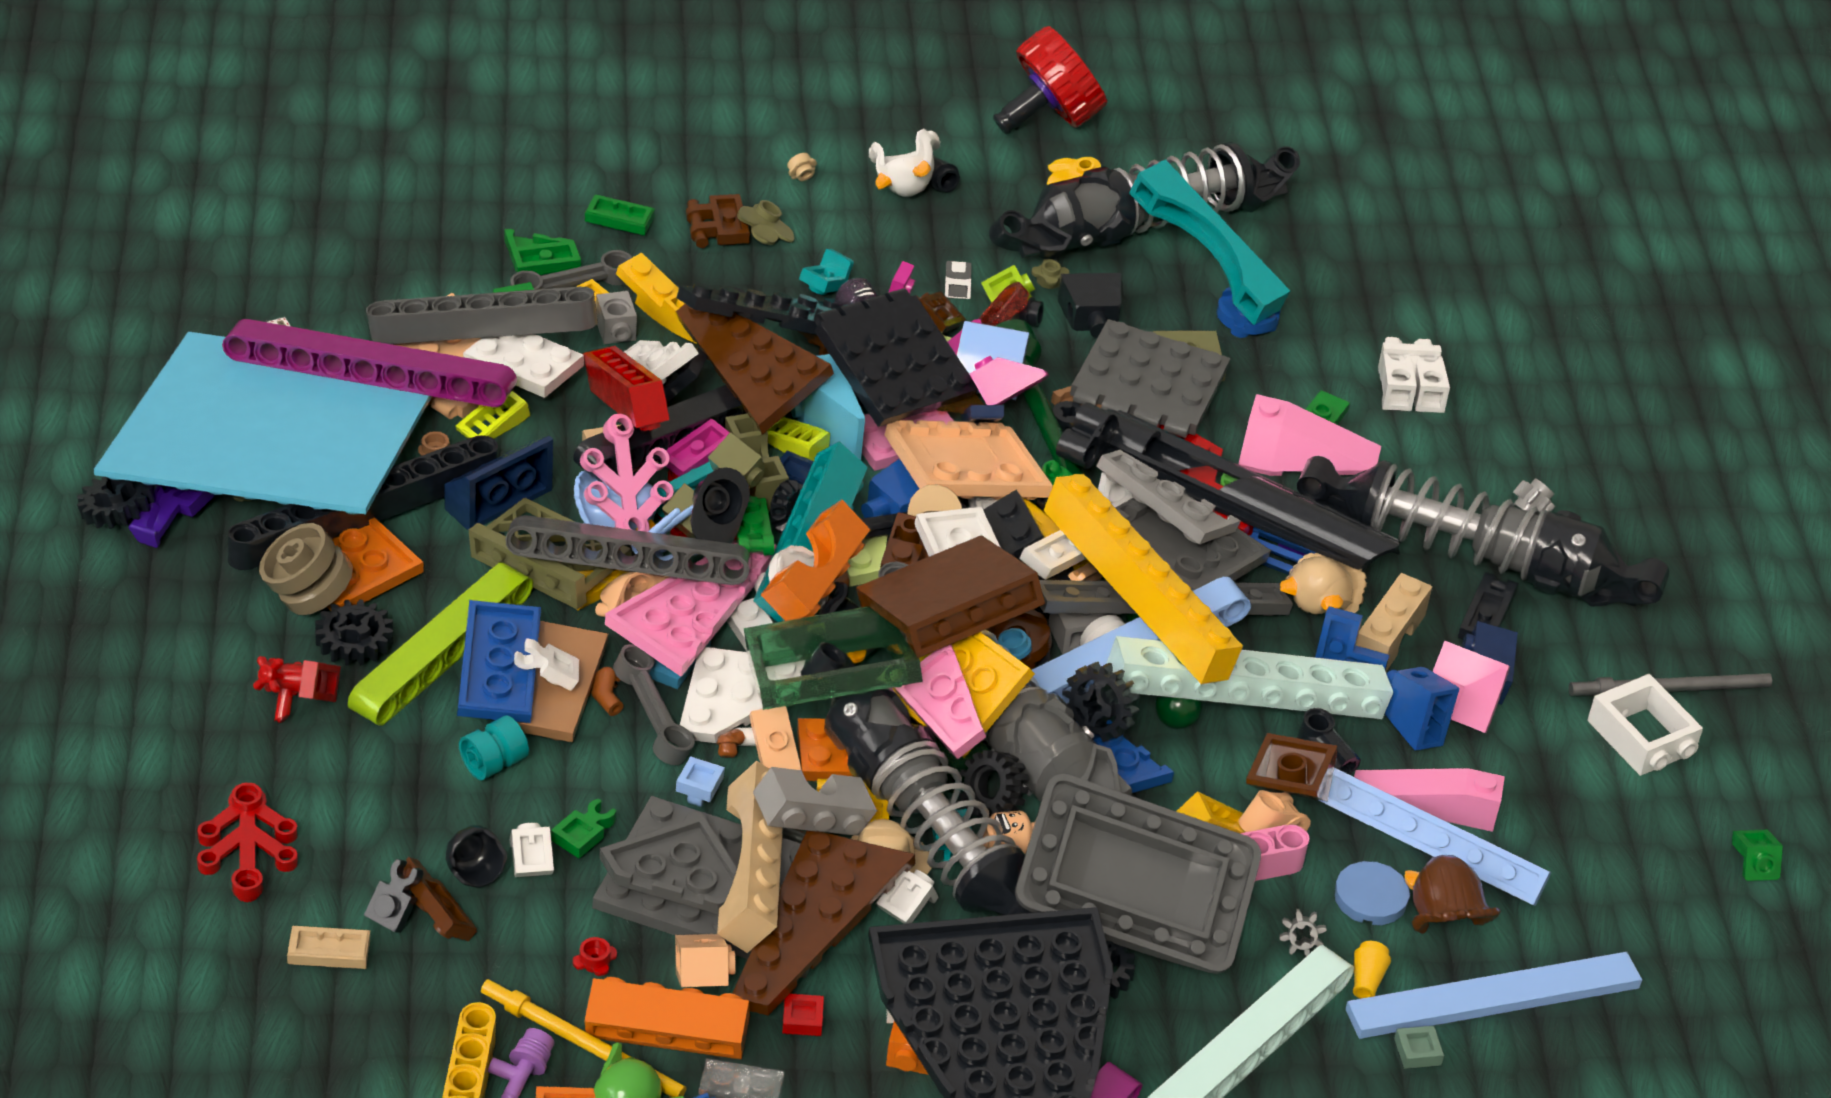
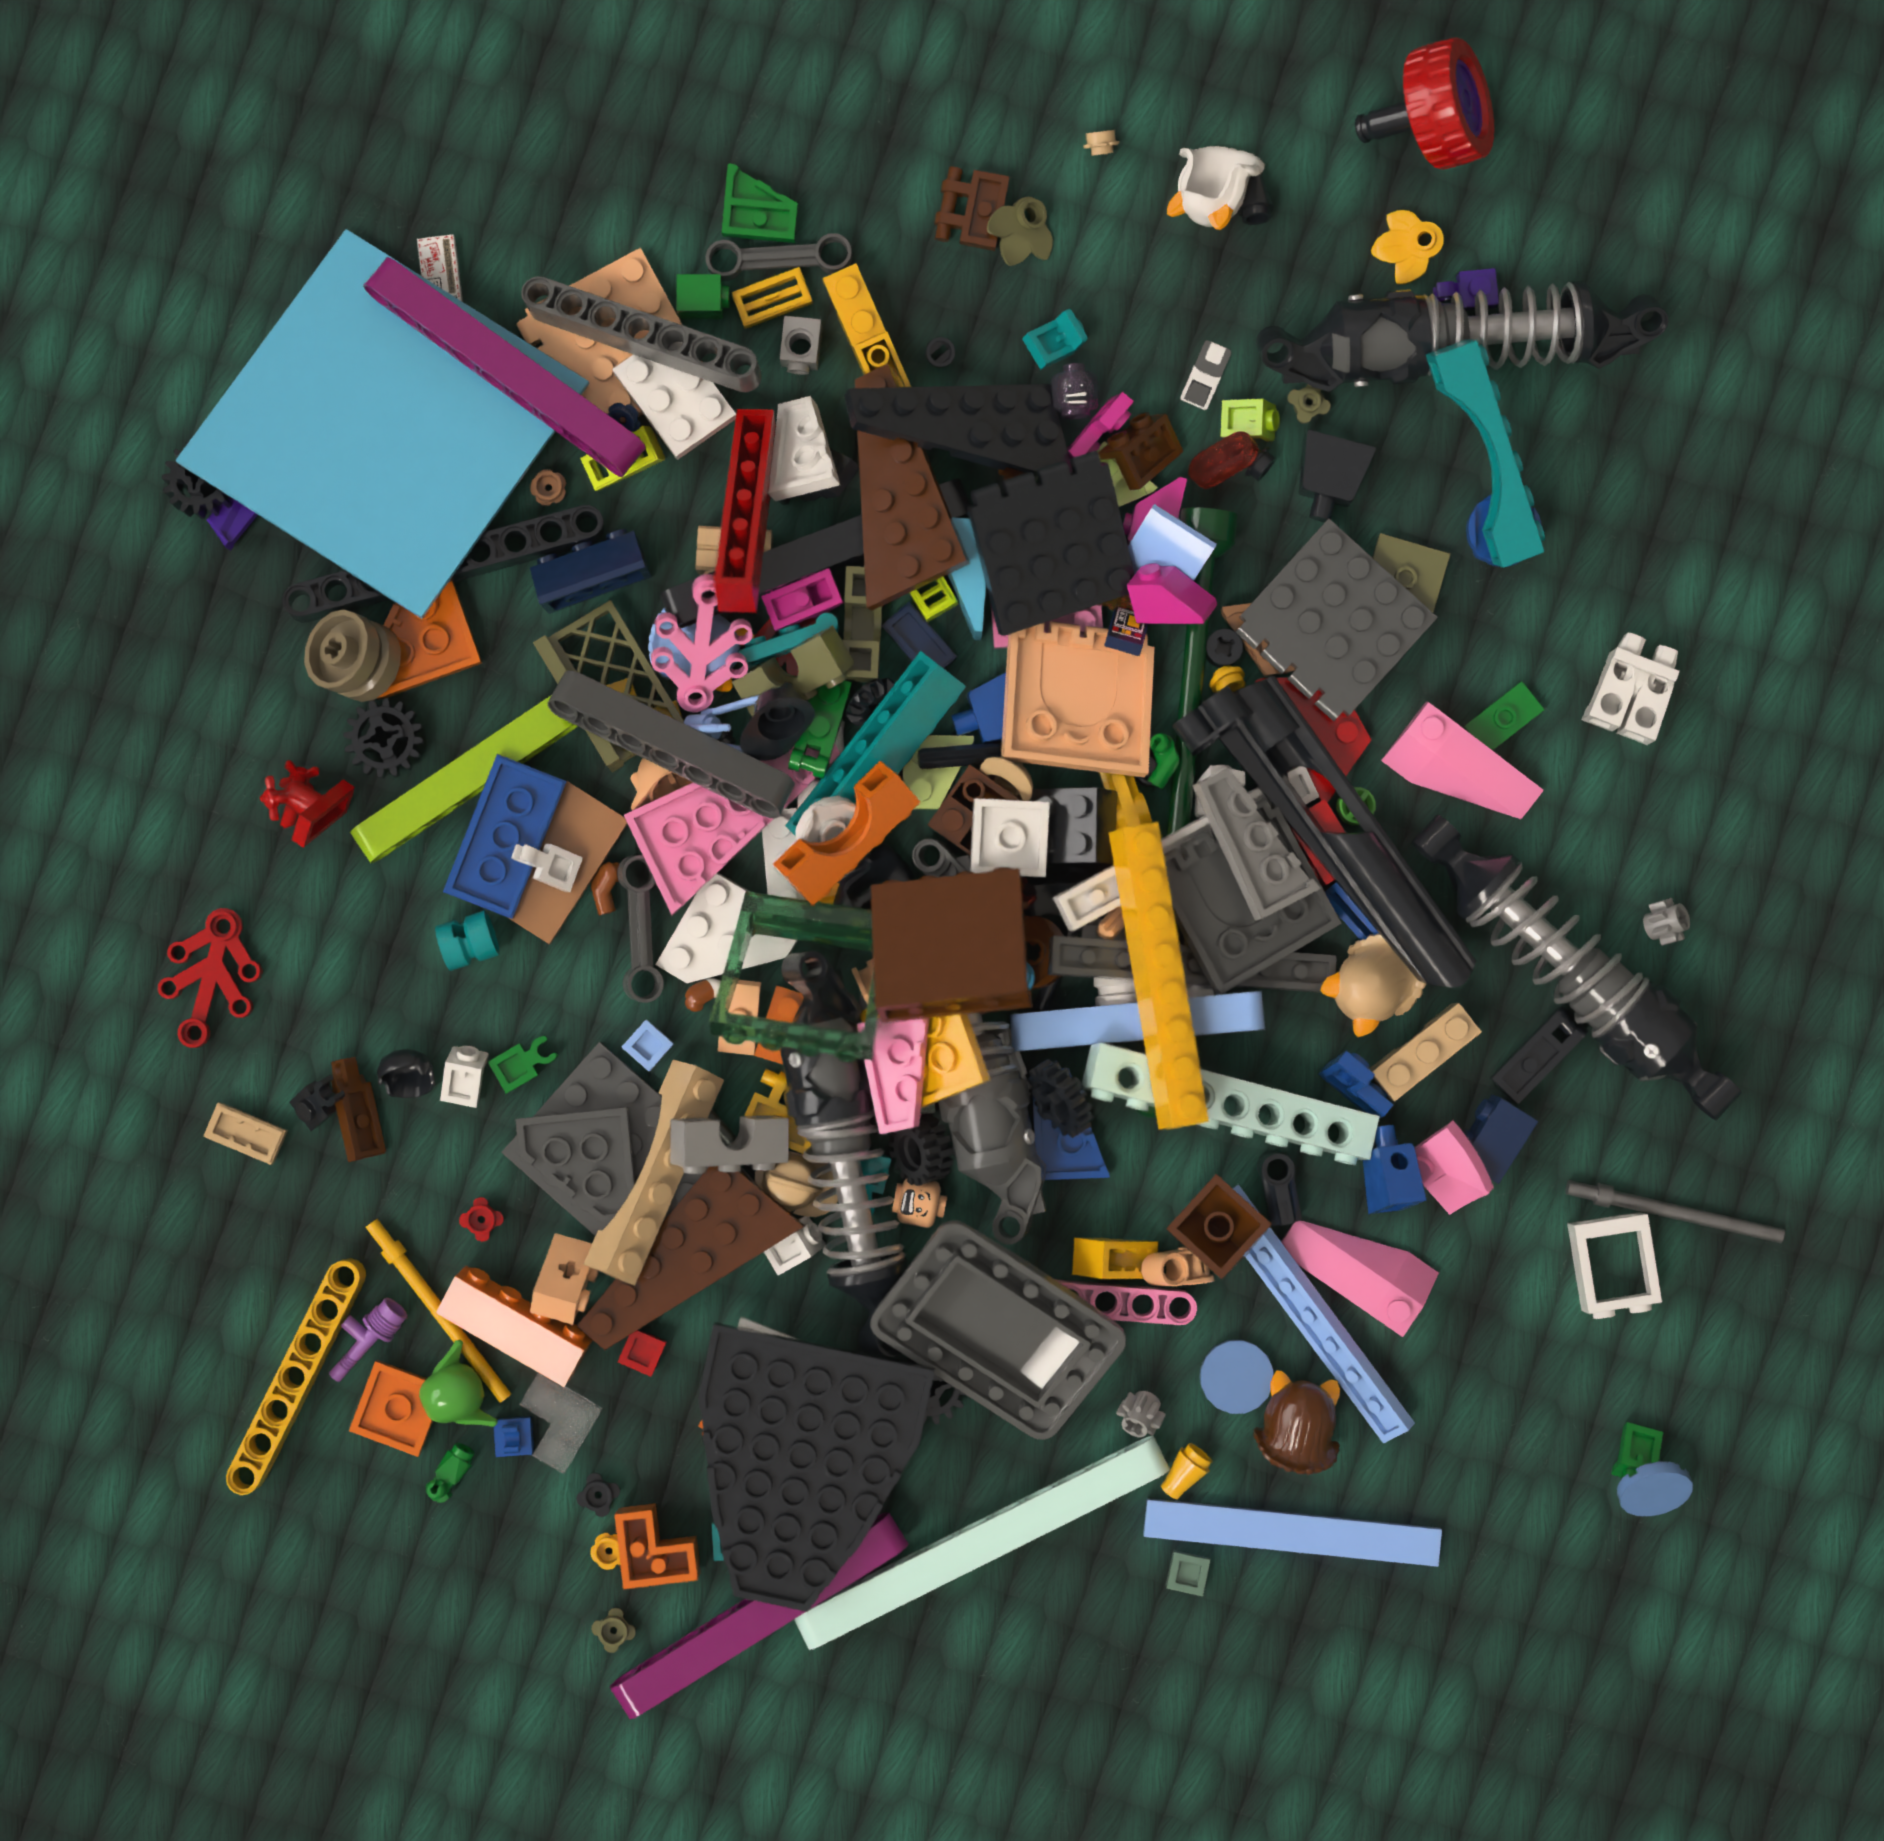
camera: 25 degrees right, 45 degrees up
green plate [585,195,655,236] -> none
none -> medium blue tile [1617,1462,1693,1516]

